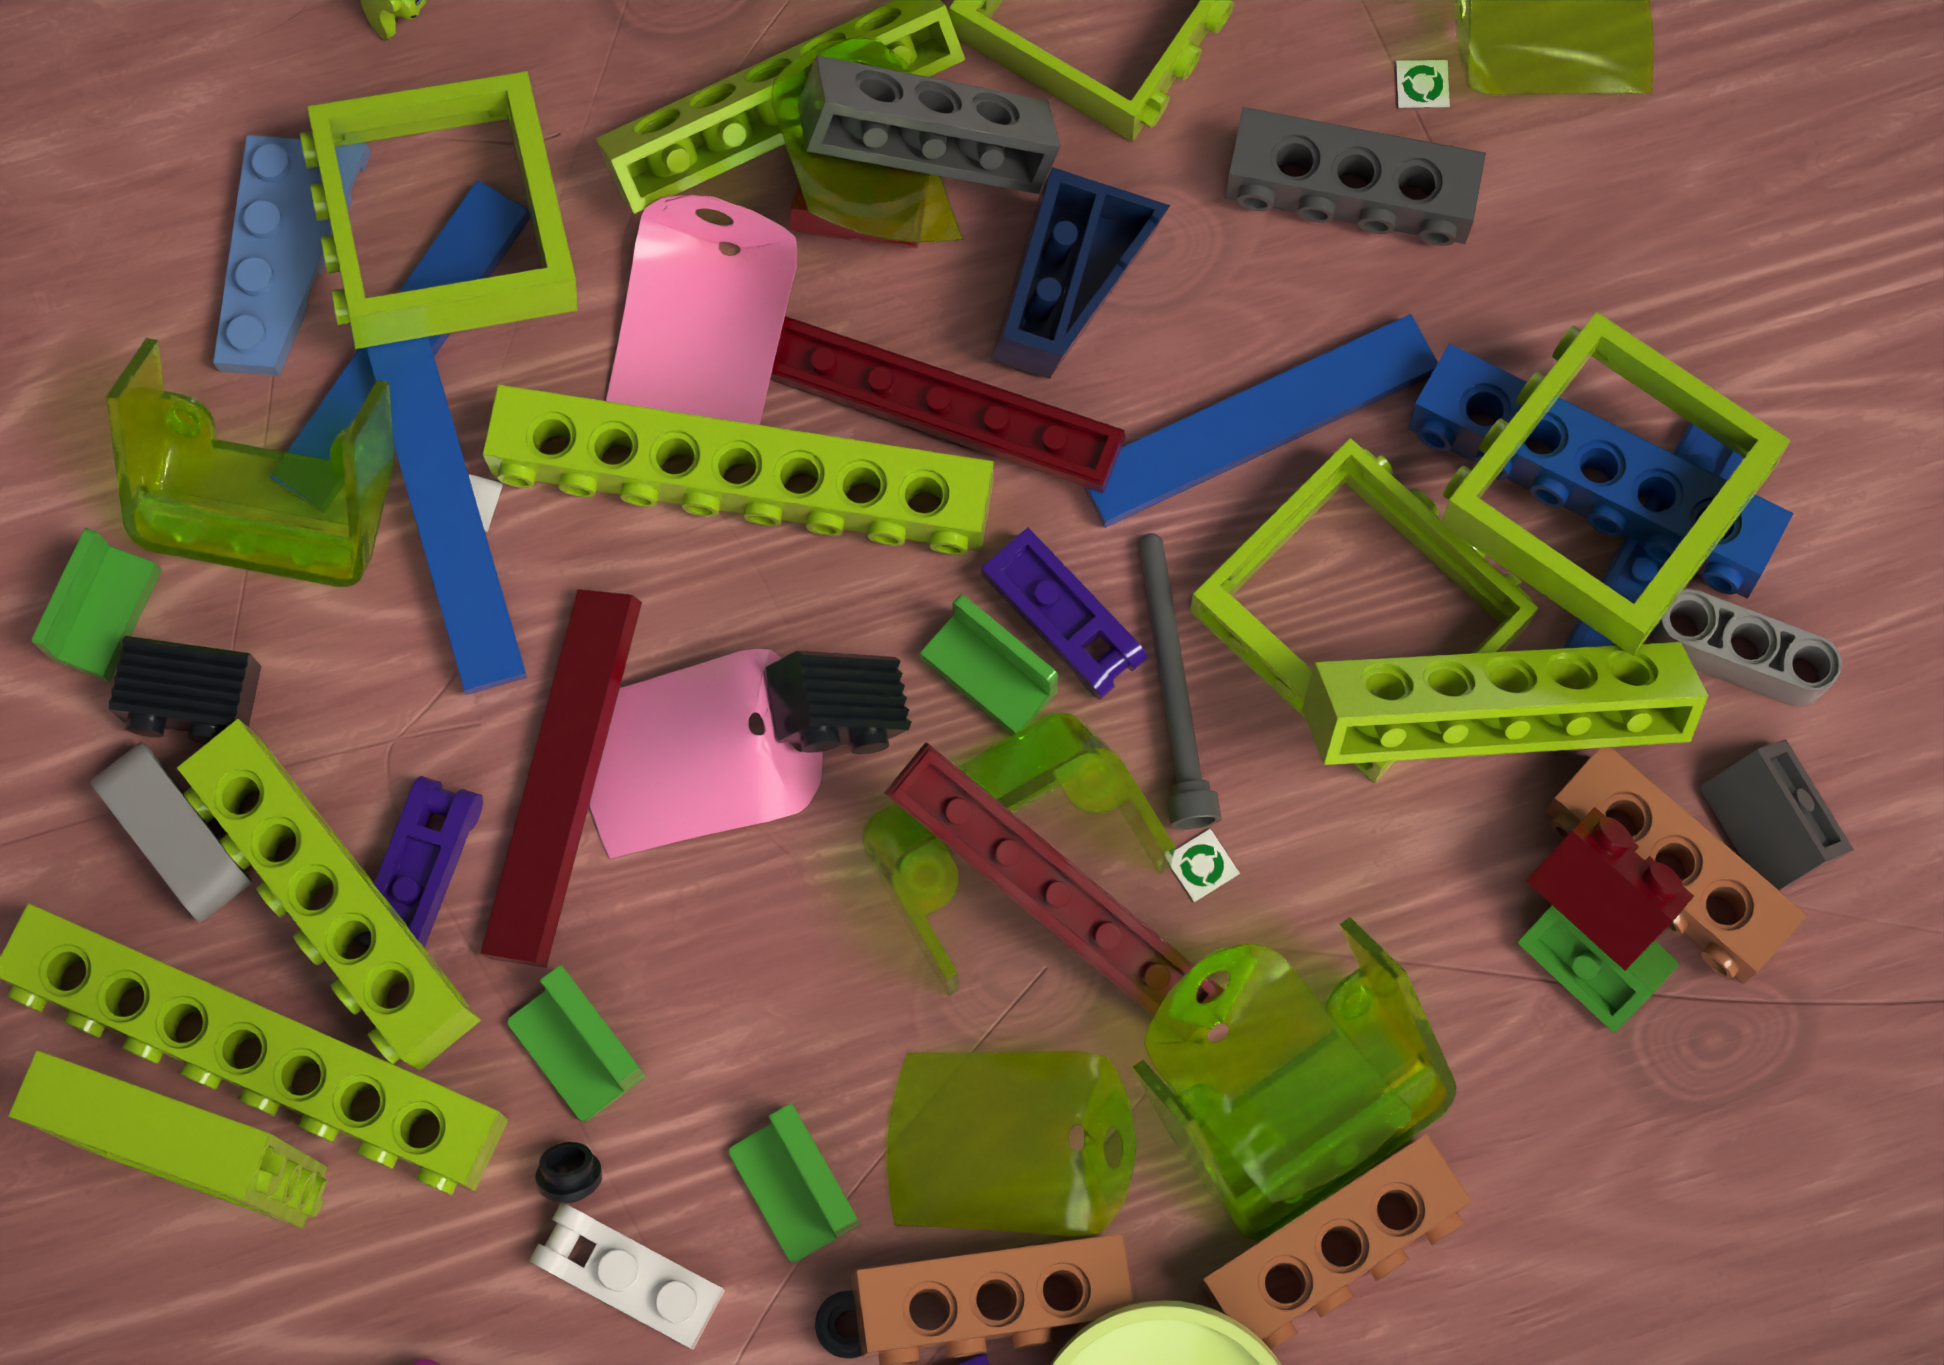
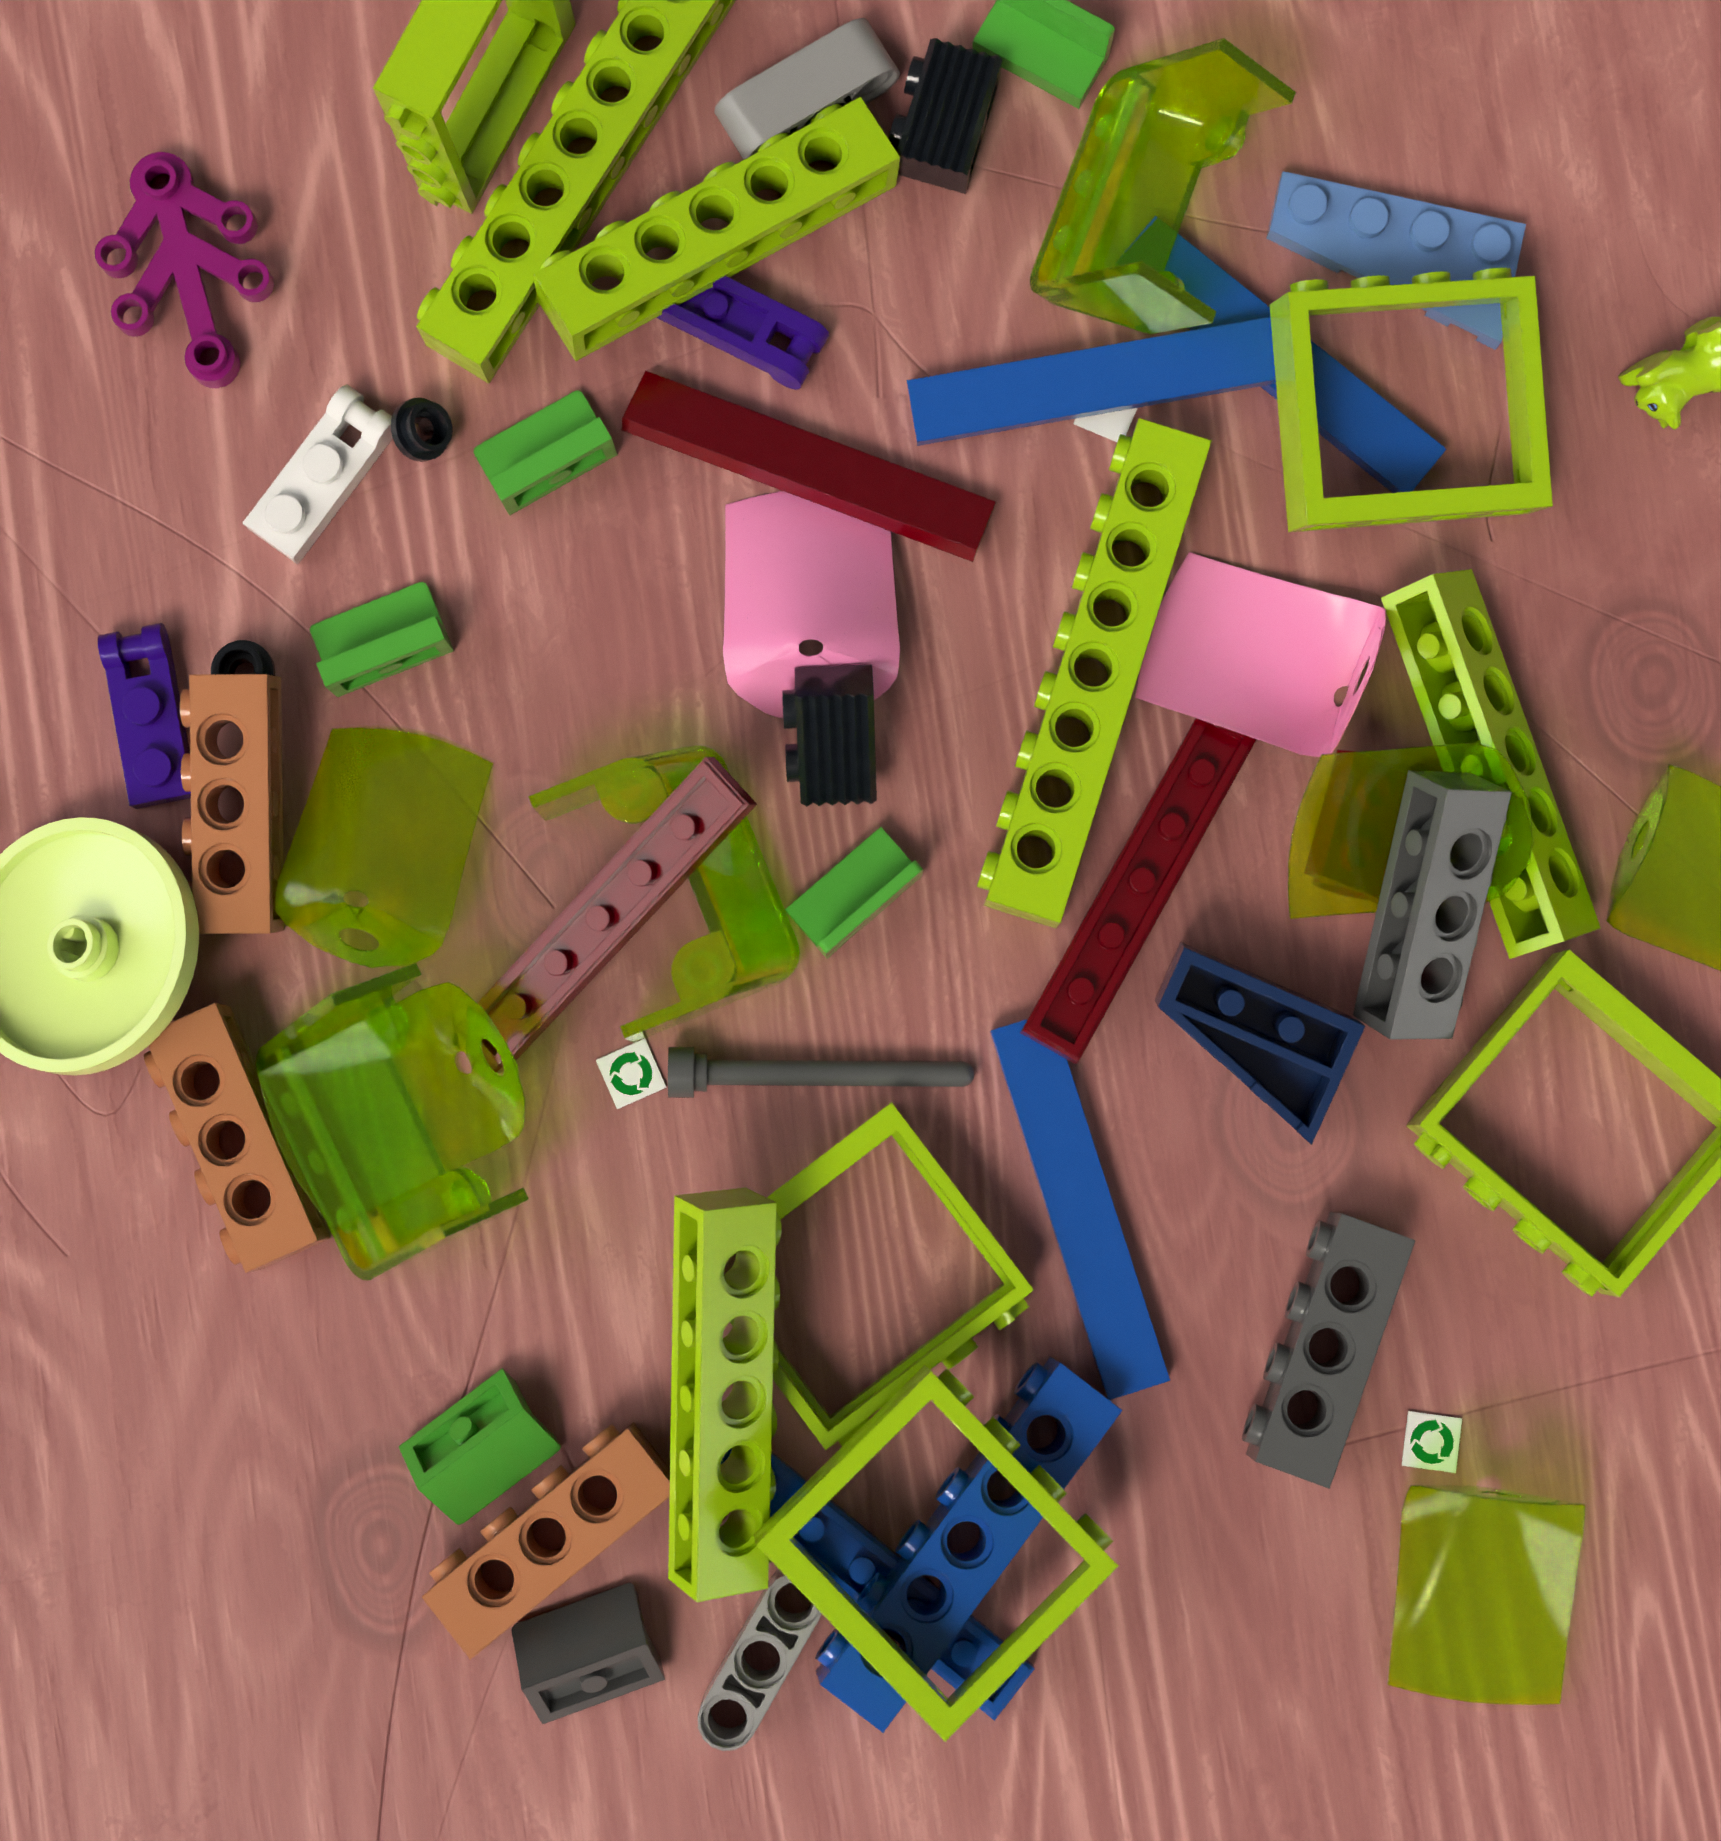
camera: 95 degrees right, 10 degrees up
dark purple plate [981,527,1148,700] -> none
dark red piece [1526,807,1694,971] -> none

